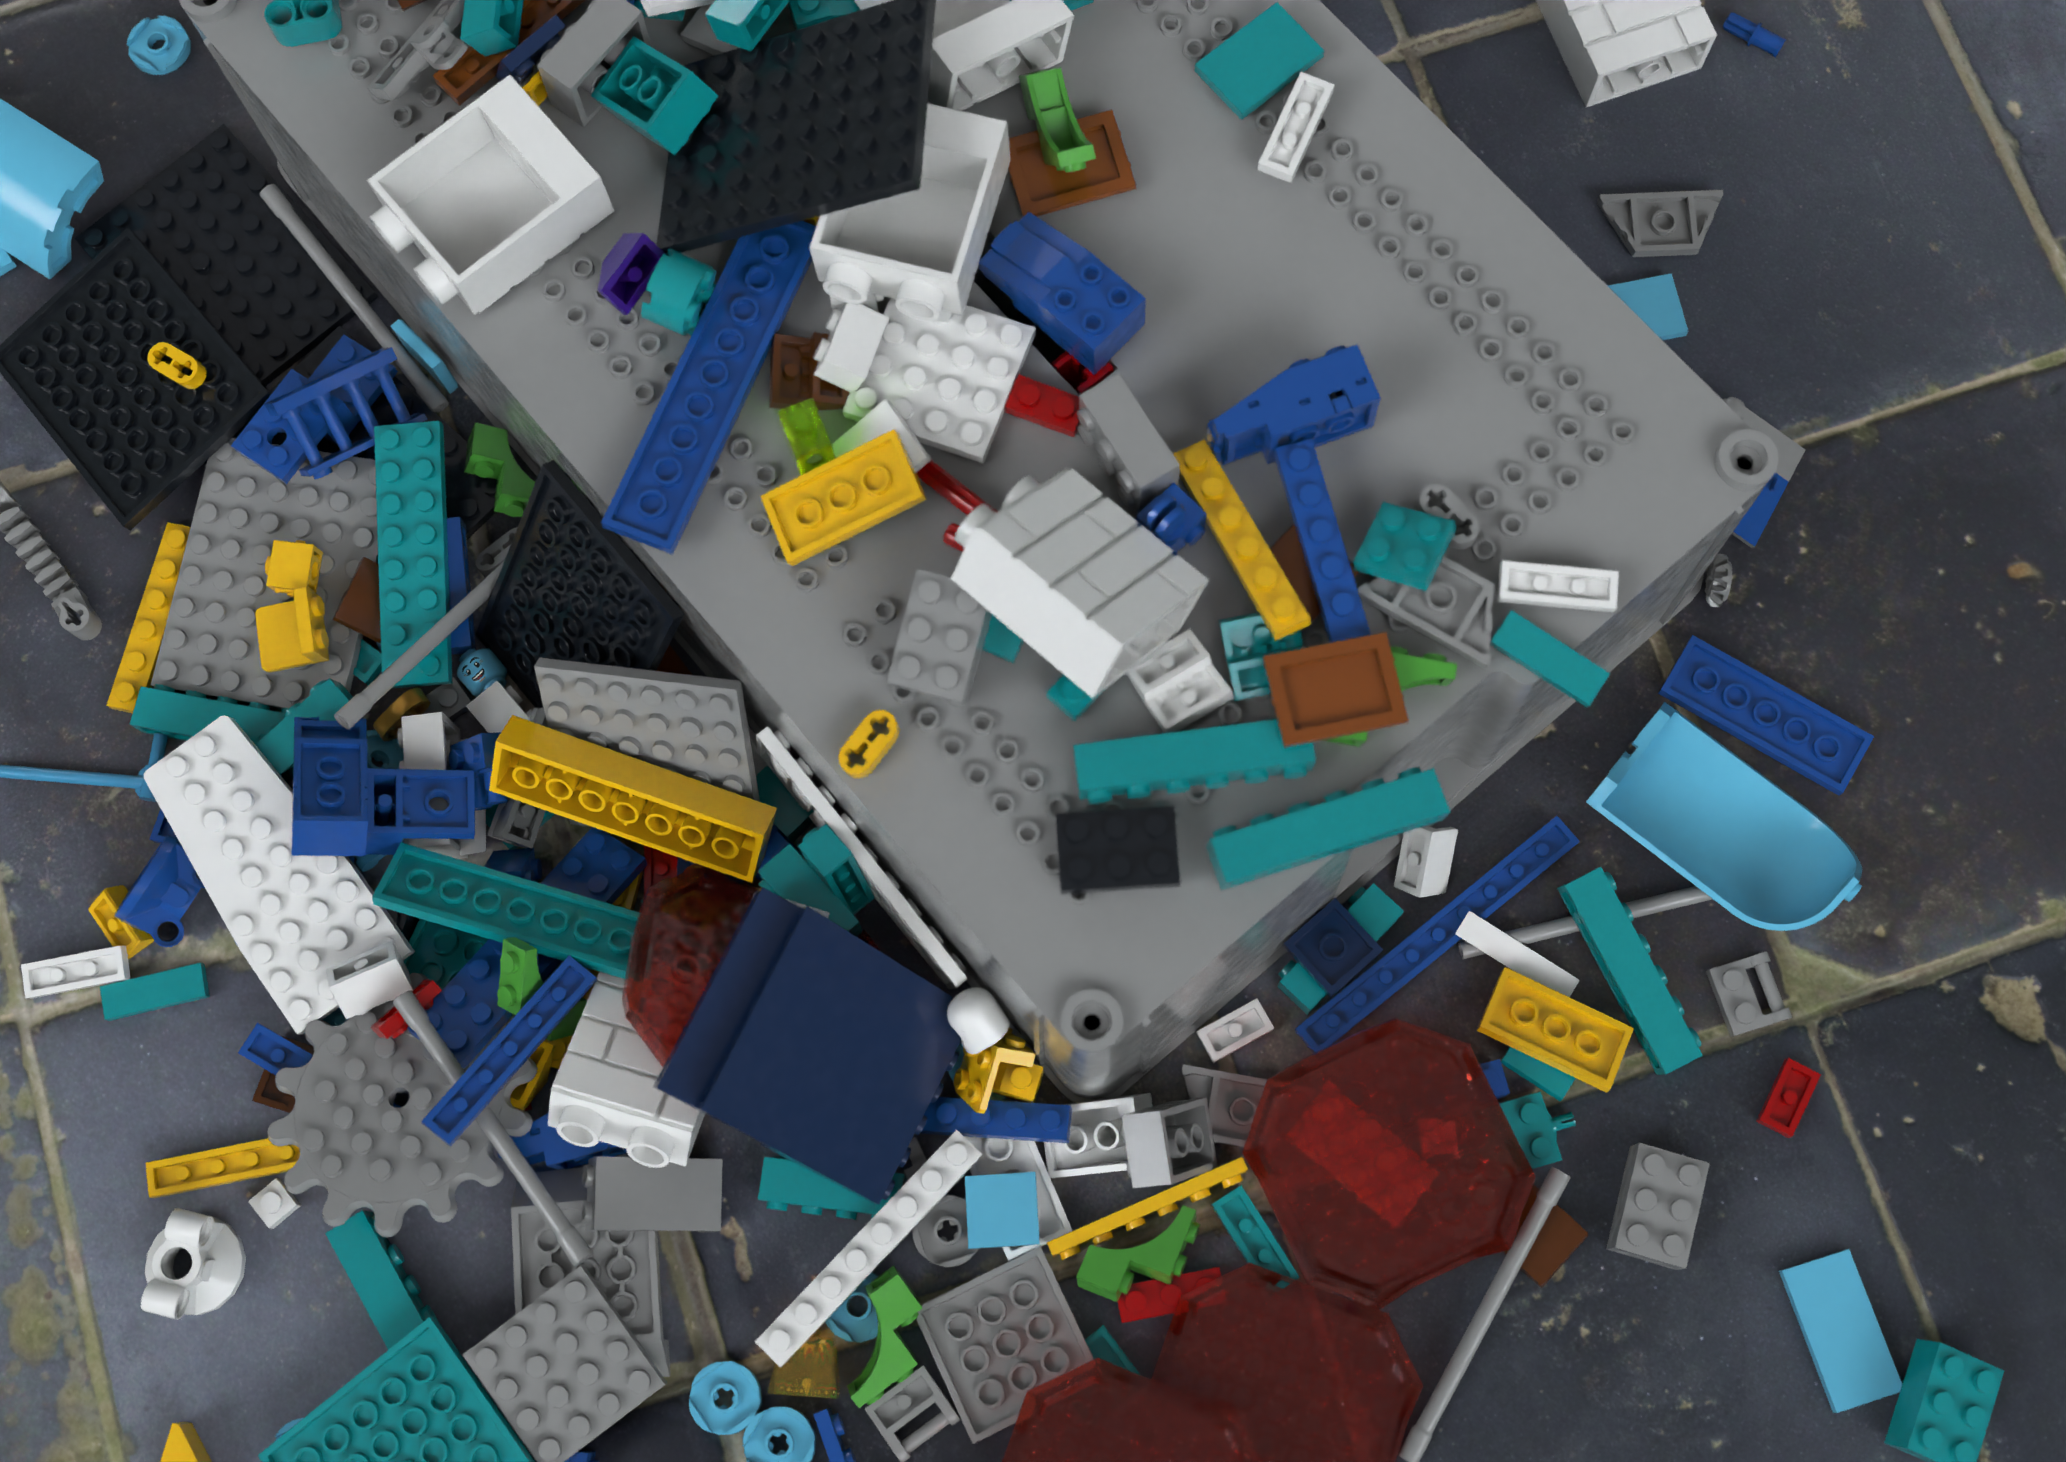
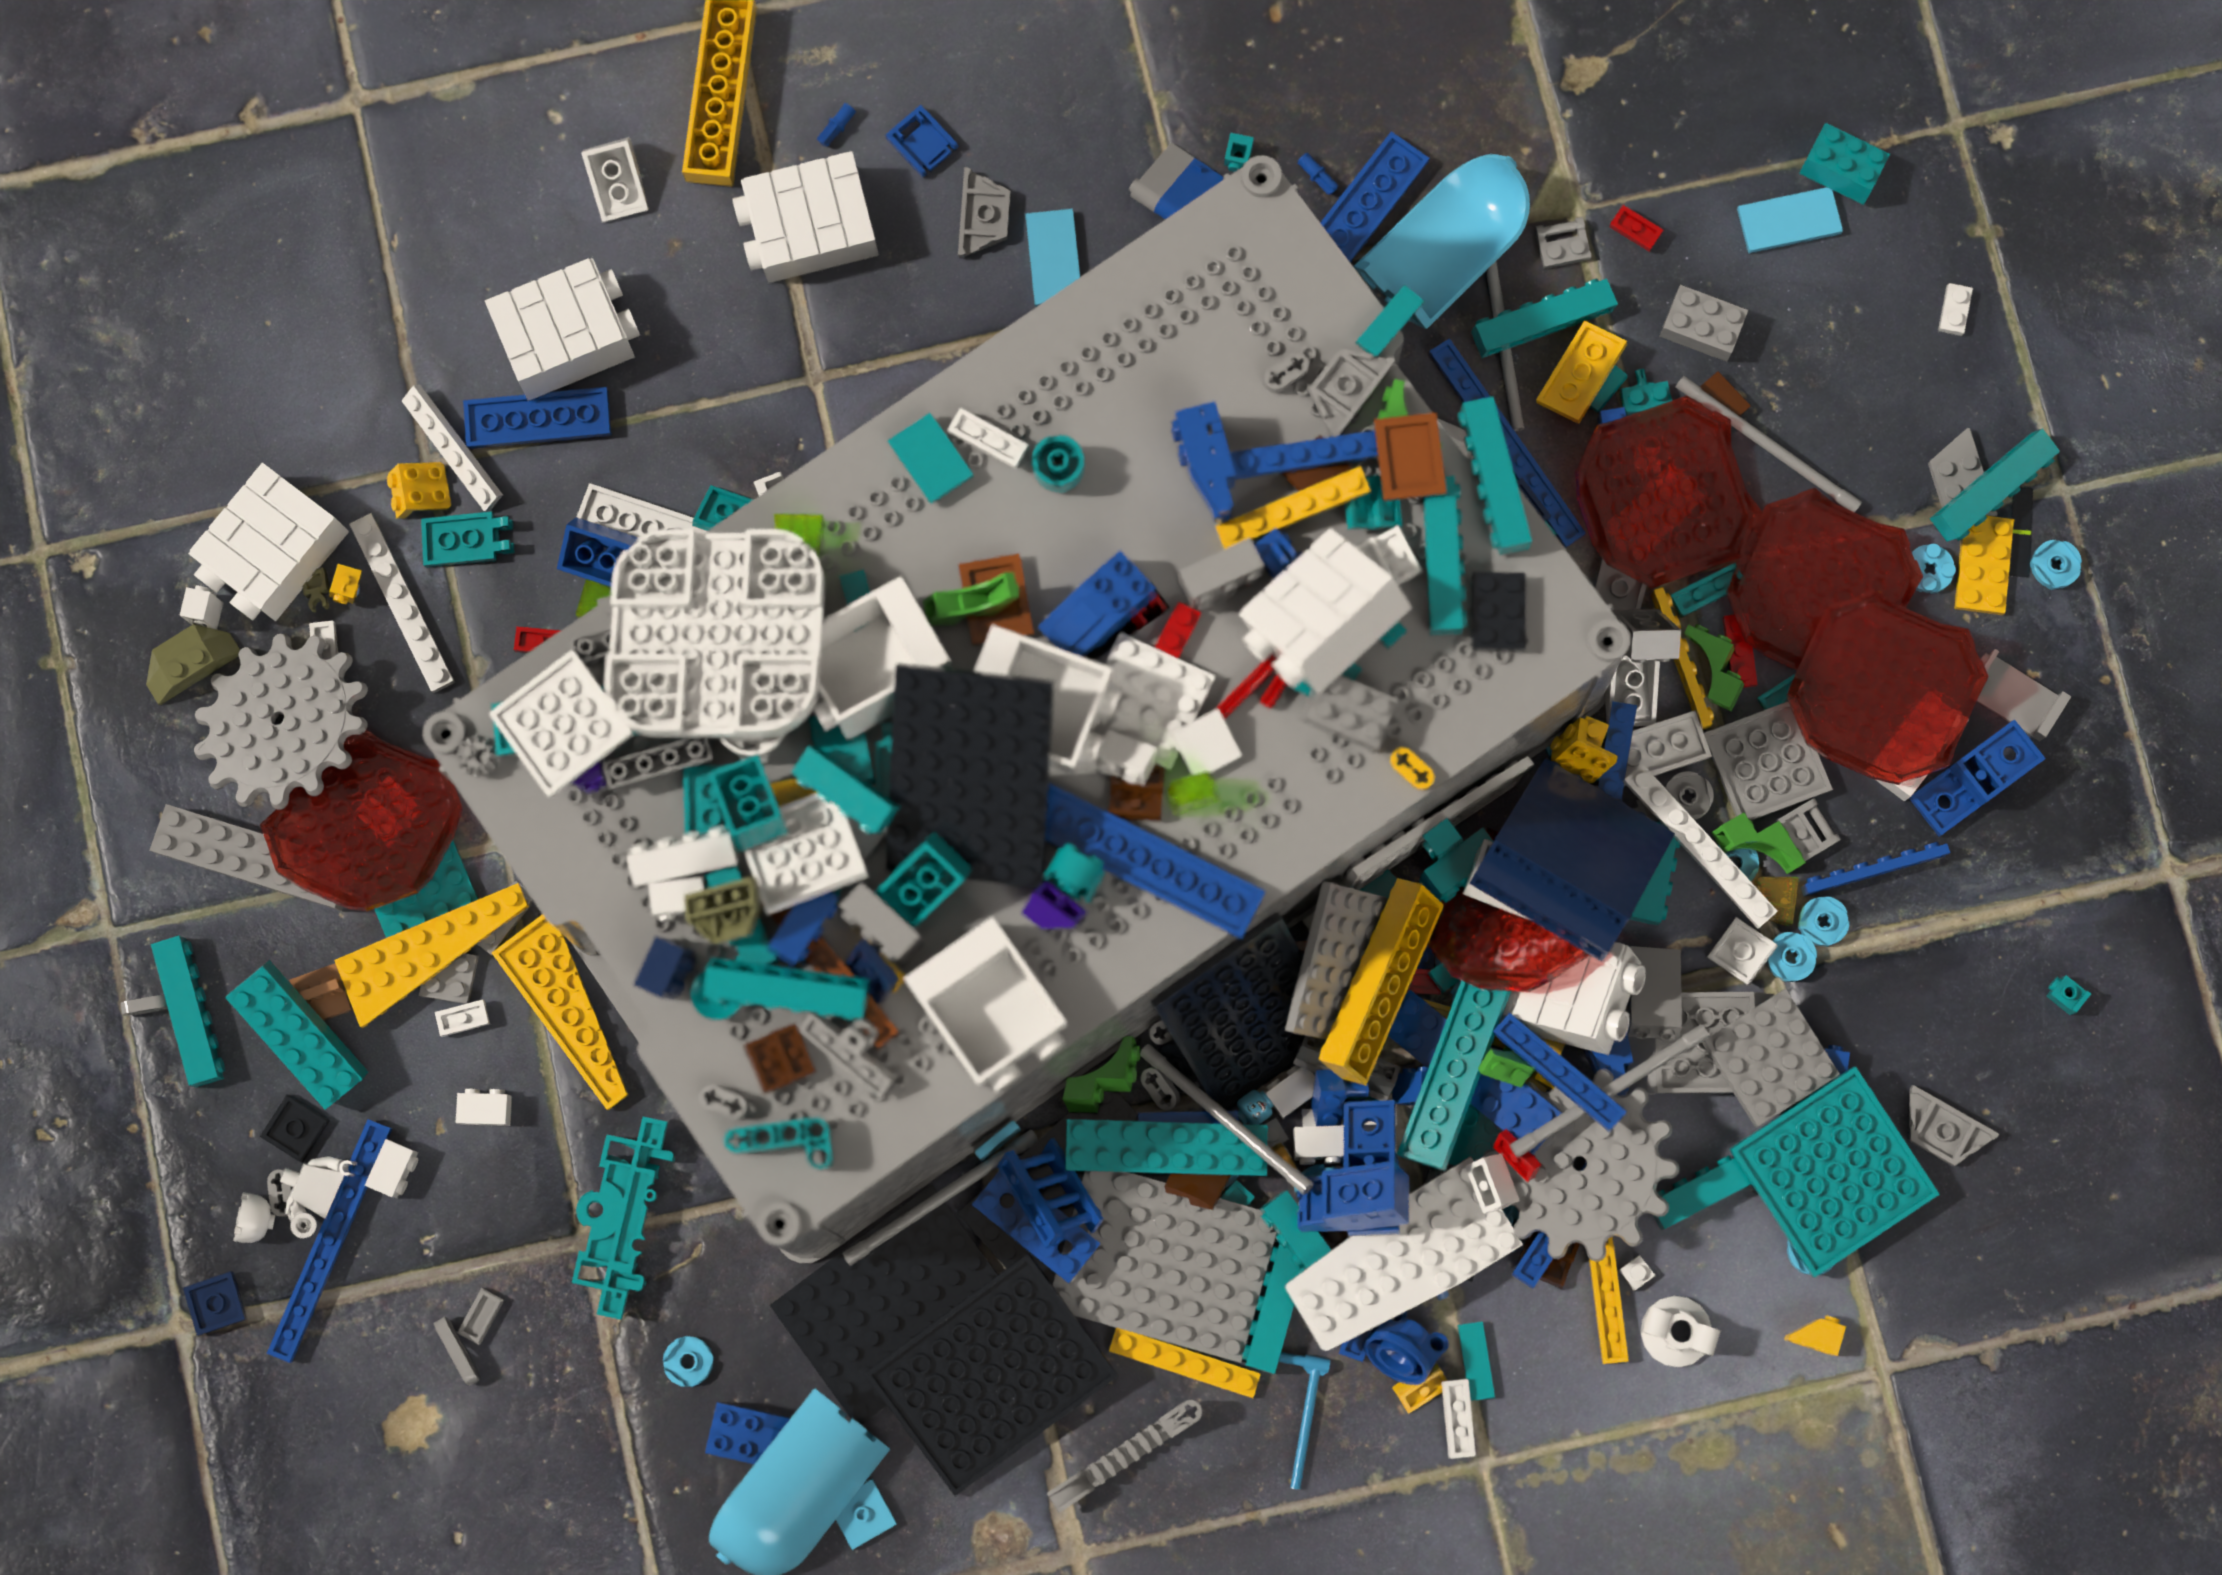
camera: 85 degrees left, 5 degrees up
yellow beam [147,342,207,389] -> none
yellow bracket [255,587,329,672] -> none
yellow head [265,540,323,597] -> none
yellow plate [760,429,927,566] -> none
white helmet [947,987,1010,1054] -> none
medium azure tile [965,1172,1040,1249] -> none
teal plate [1353,502,1456,591] -> none
white sticker [1455,911,1579,997] -> none
white plate [1497,561,1619,612] -> none
none -> blue piece [705,1402,791,1464]
none -> blue container [885,105,959,178]
none -> teal brick [1032,435,1085,494]
none -> teal brick [1224,133,1254,172]
none -> blue axle [1297,152,1338,195]
none -> white tile [1707,917,1778,986]

